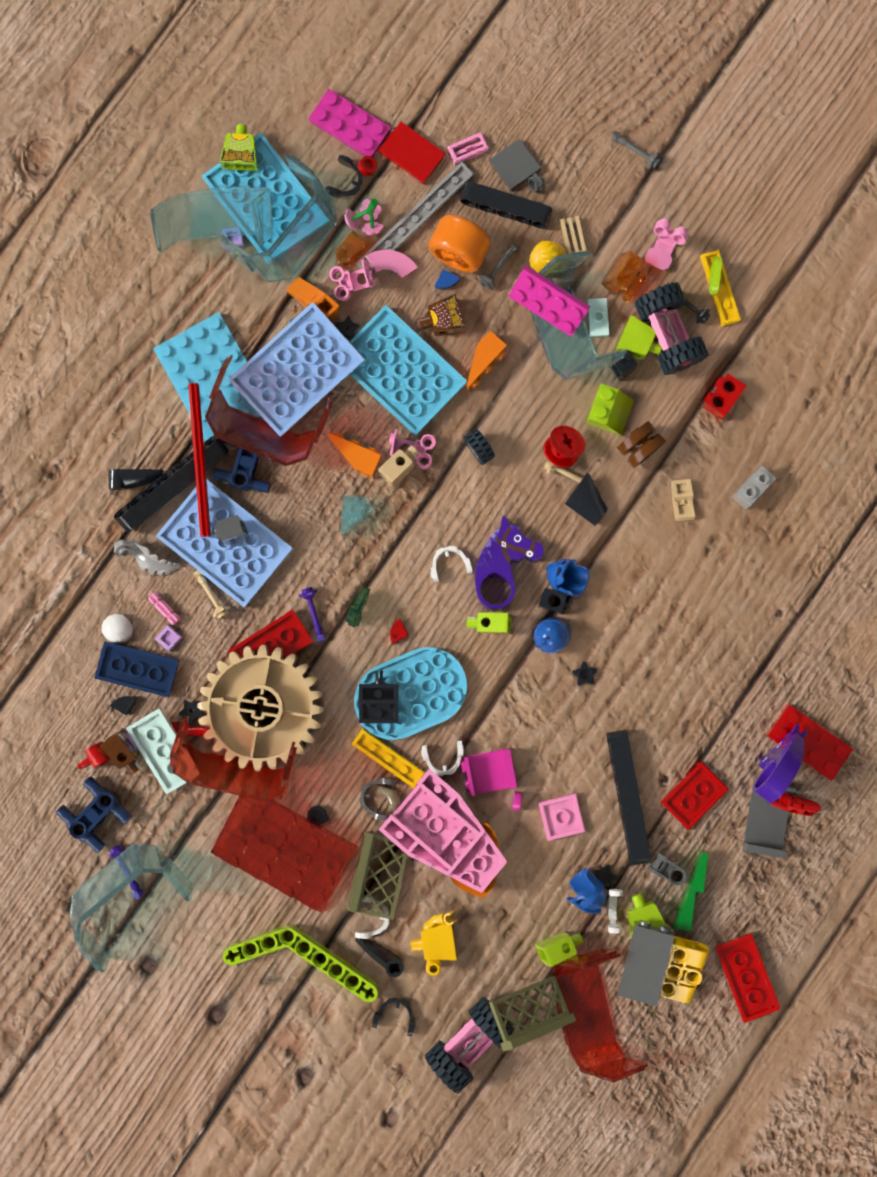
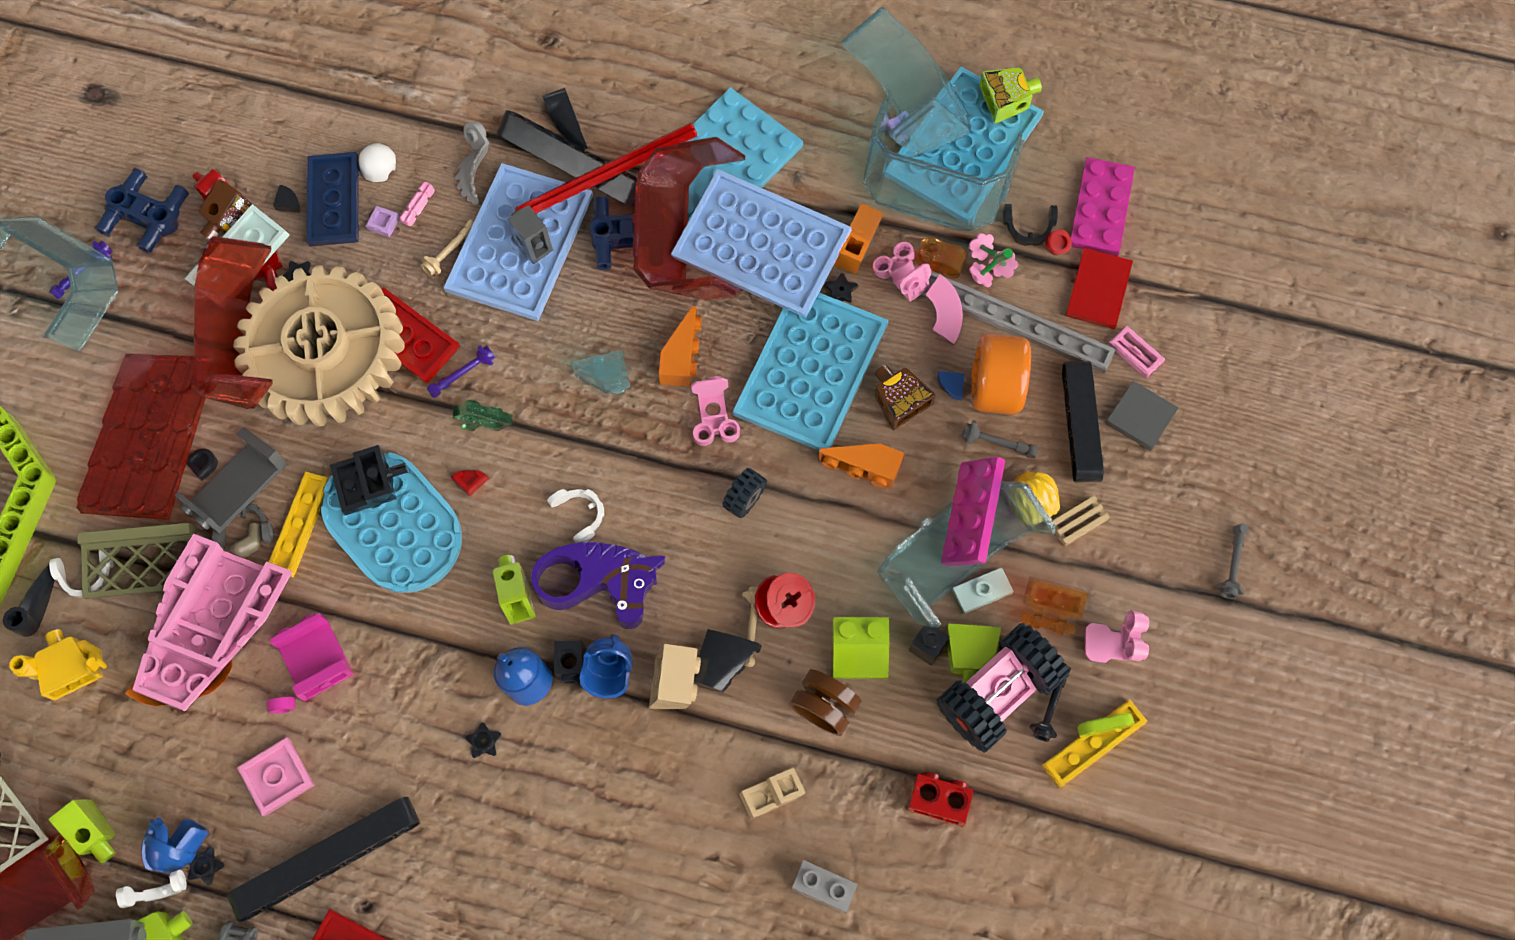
camera: 70 degrees right, 15 degrees down
tan torso [378,445,419,488] -> none
white piece [421,740,464,776] -> none
dark grey plate [528,173,545,192] -> none
none -> dark grey panel [174,427,288,534]
none -> tan slope [649,644,701,709]

